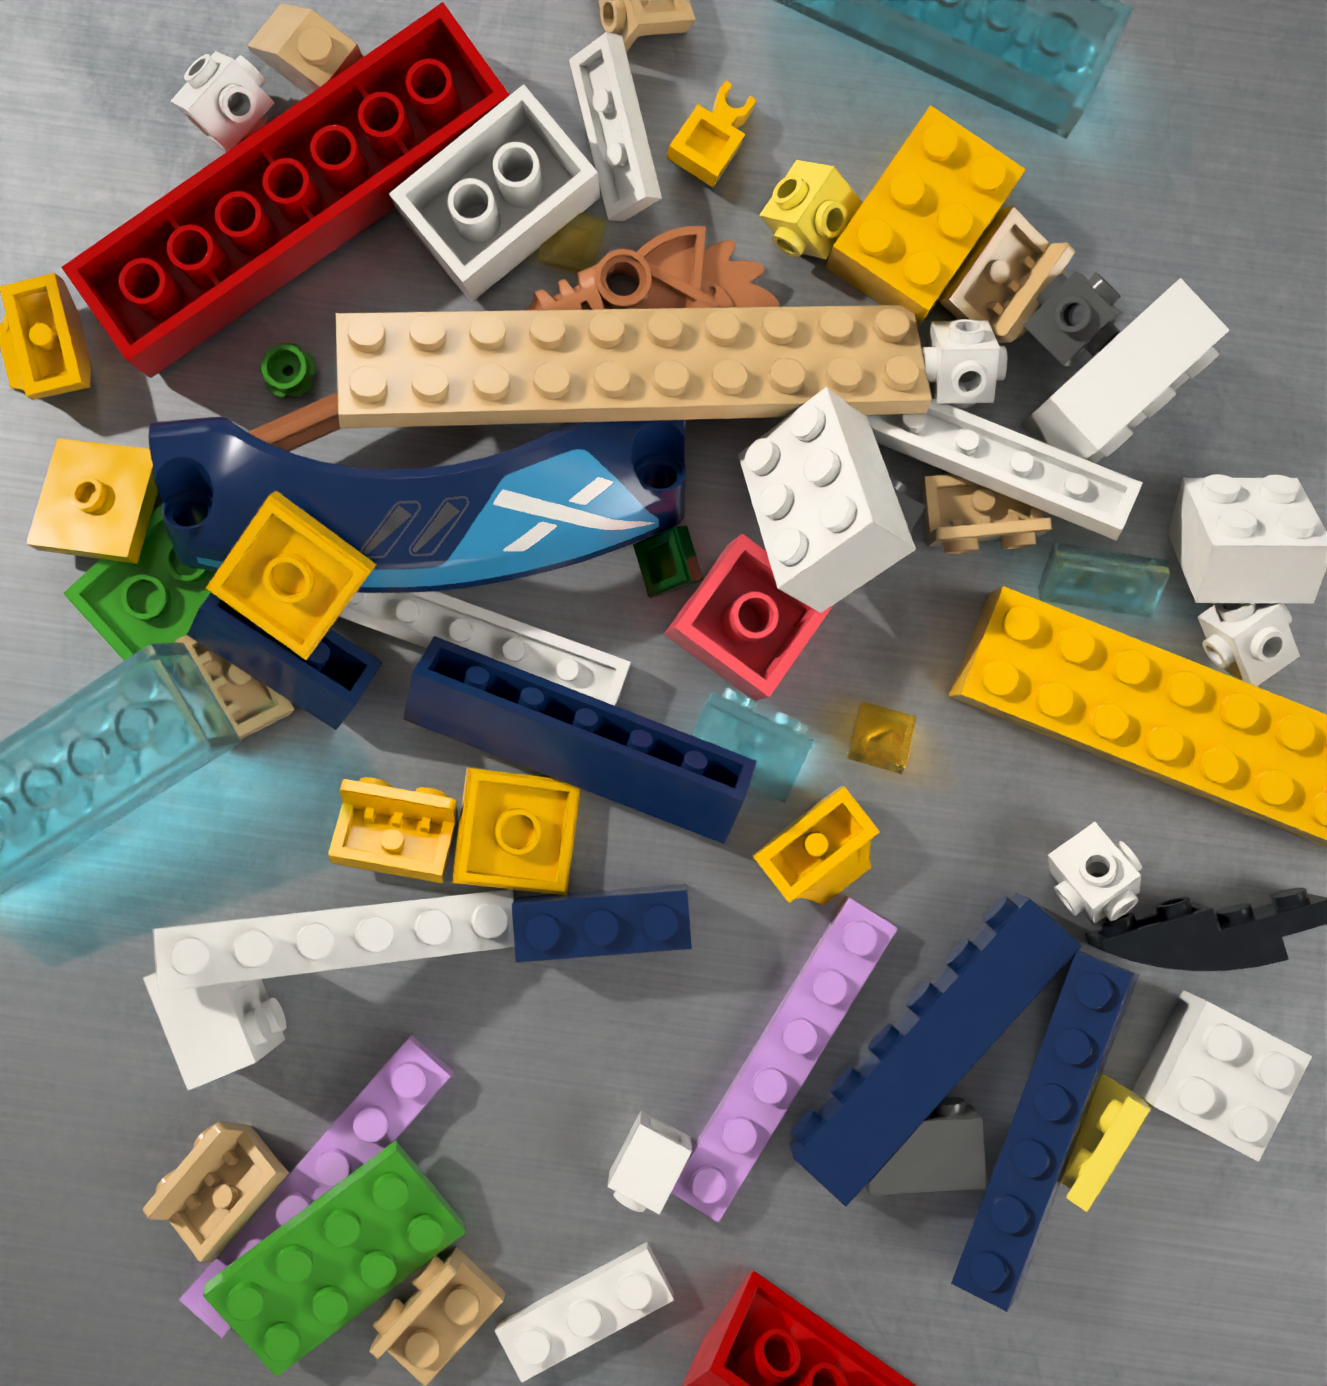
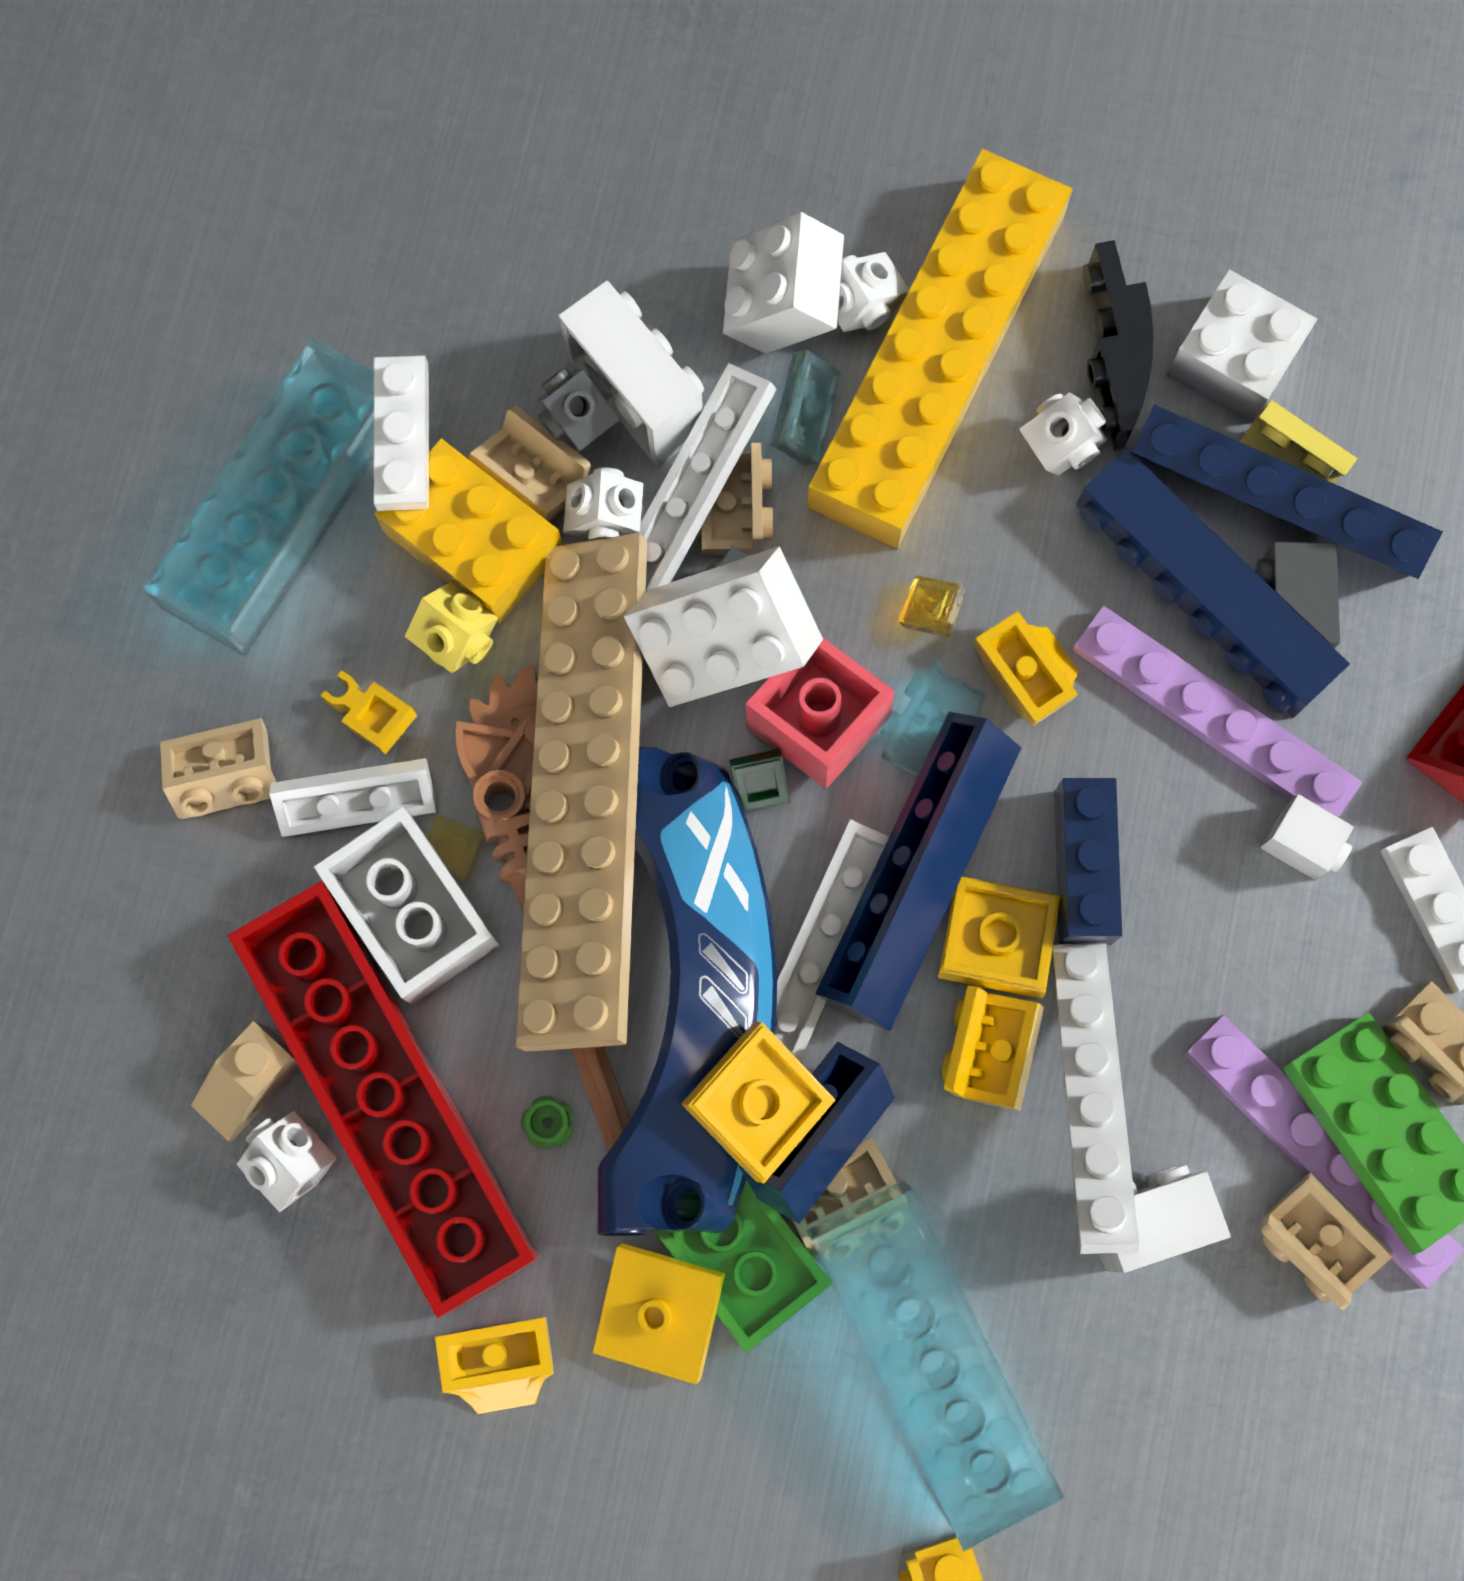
camera: 85 degrees left, 10 degrees down
none -> white plate [374,356,429,511]

